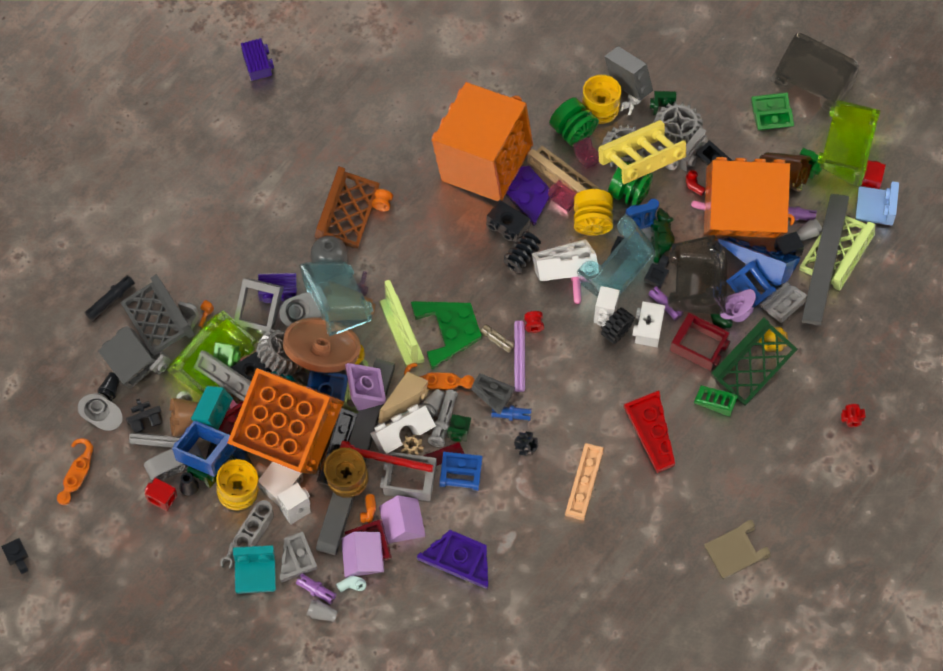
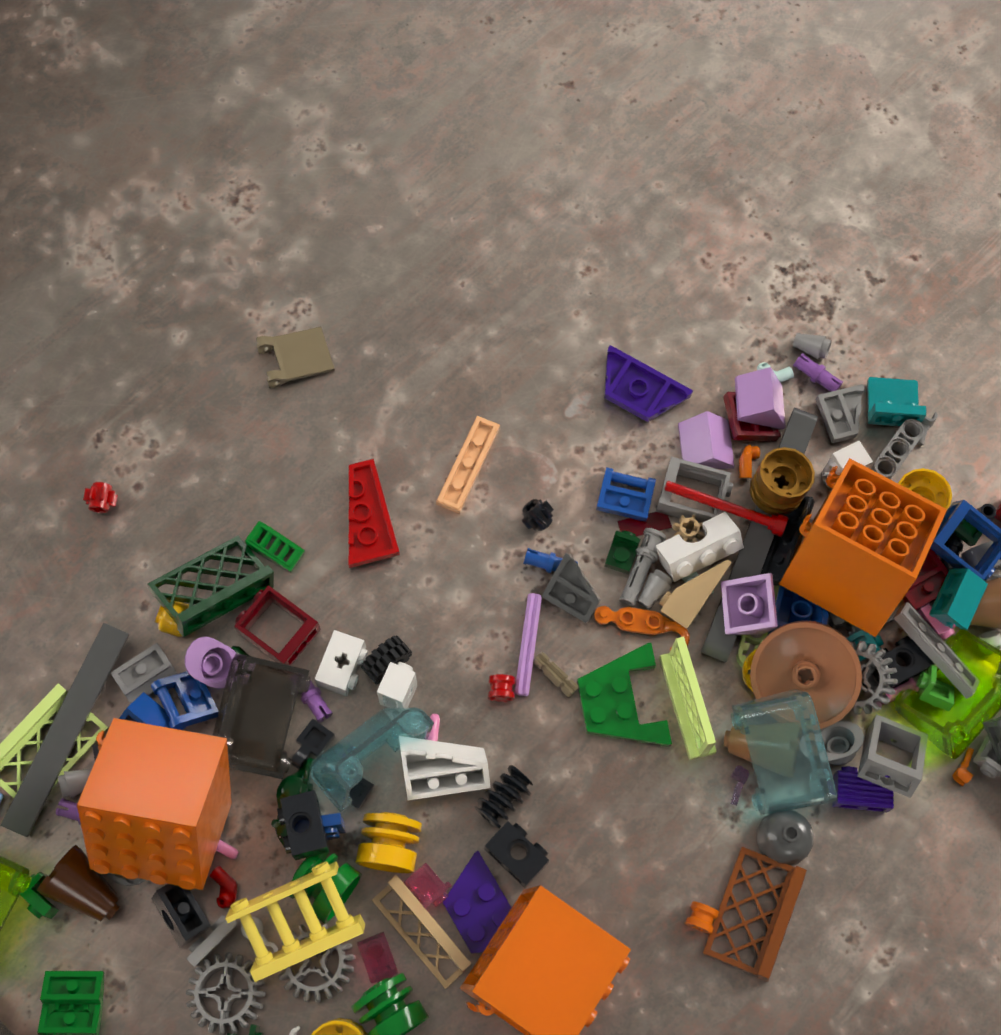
camera: 175 degrees left, 5 degrees up
none -> black brick [277,790,329,861]

